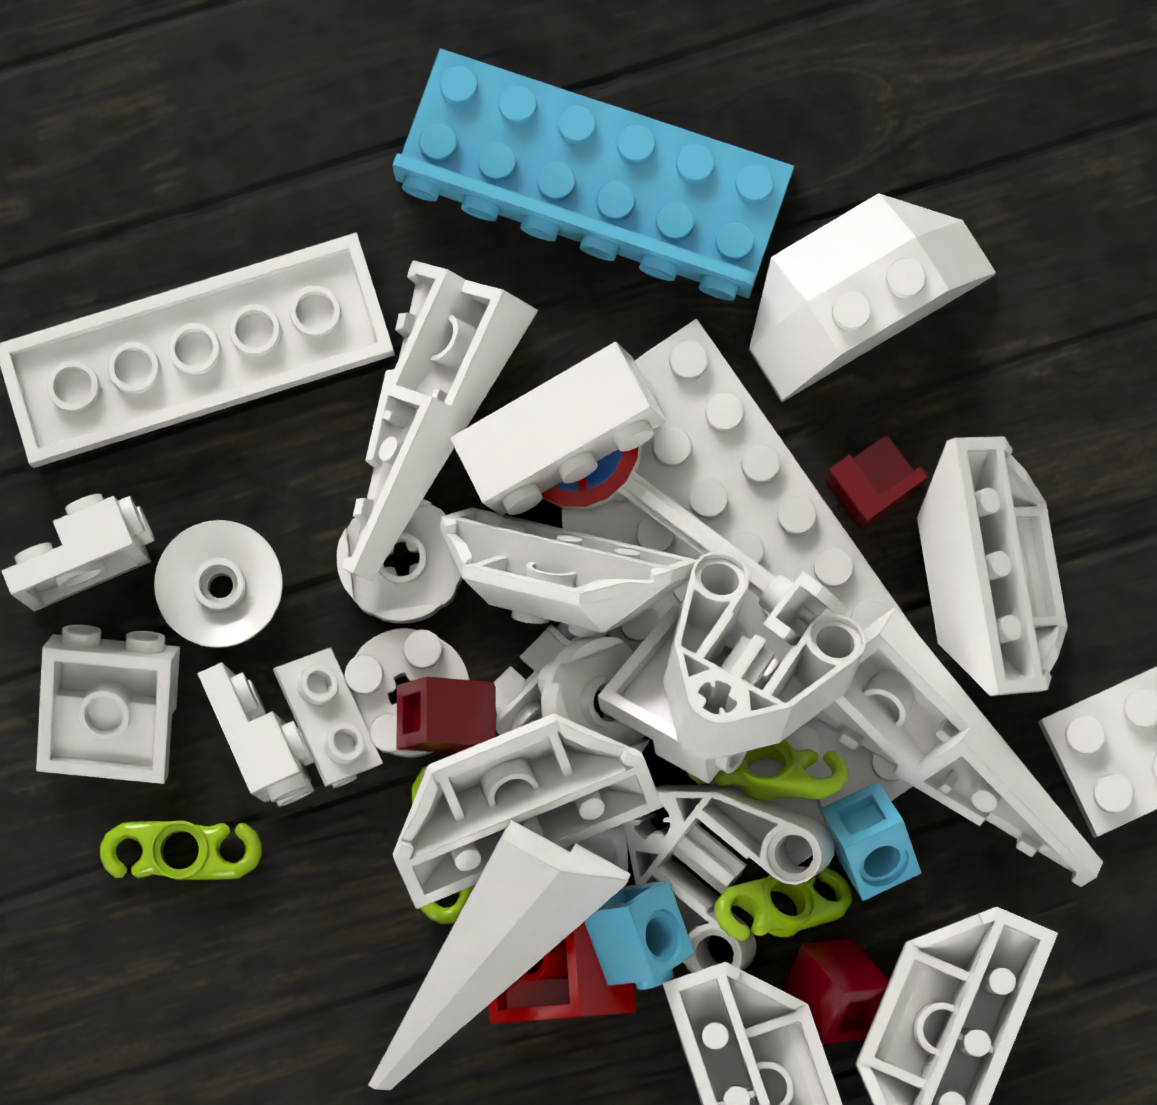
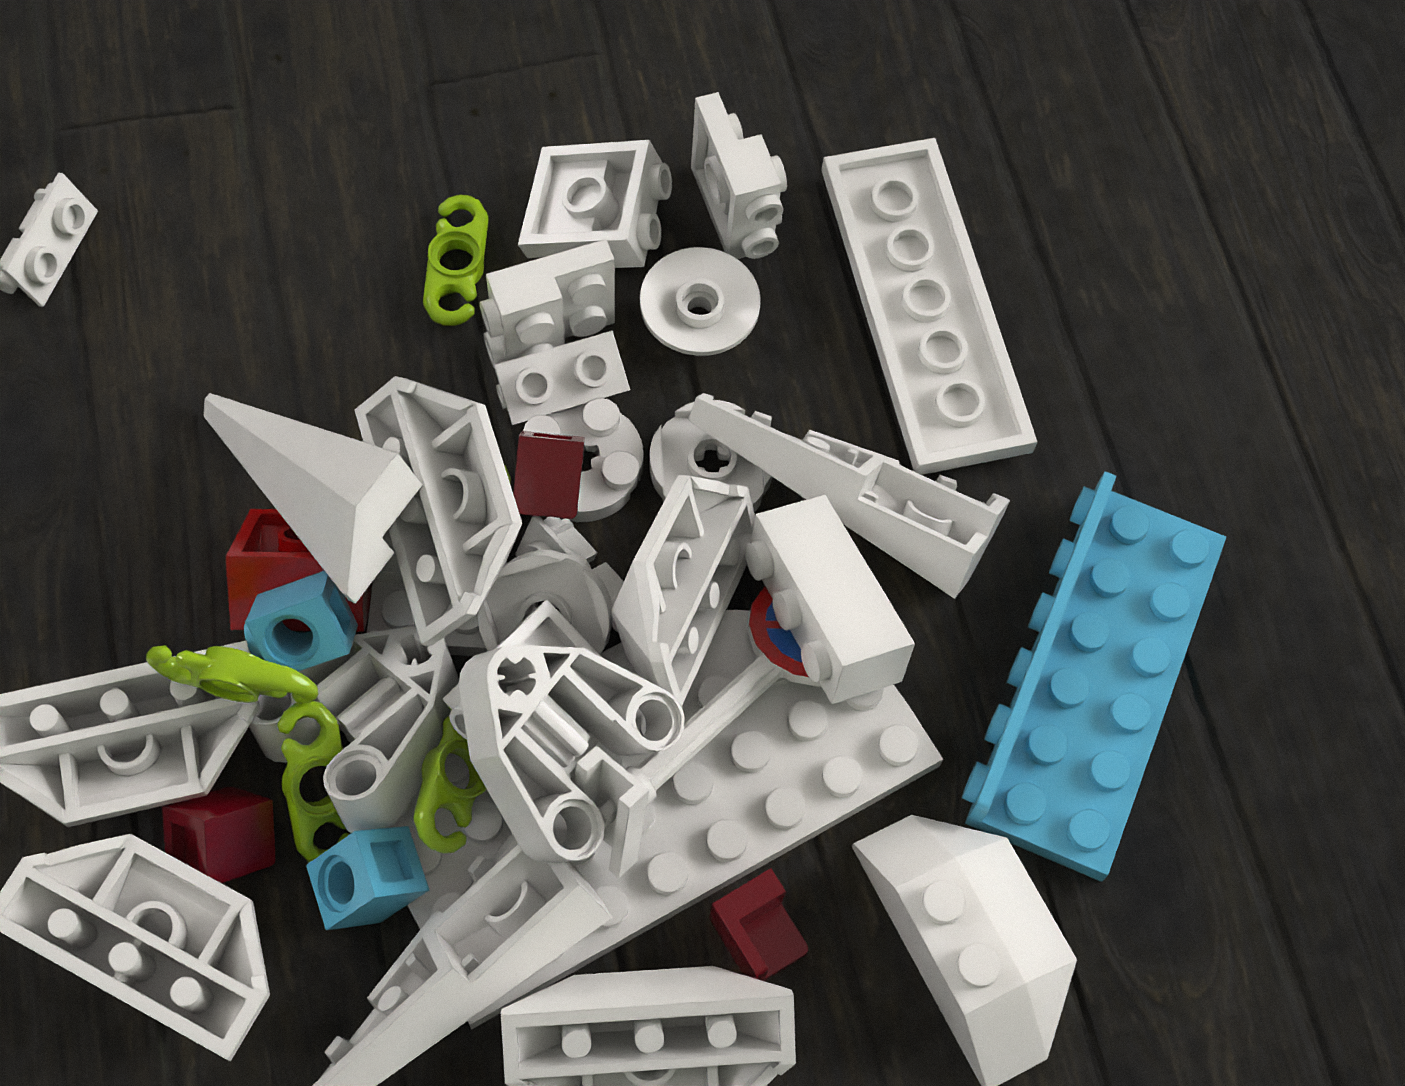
camera: 85 degrees right, 15 degrees down
none -> lime piece [146,645,319,704]

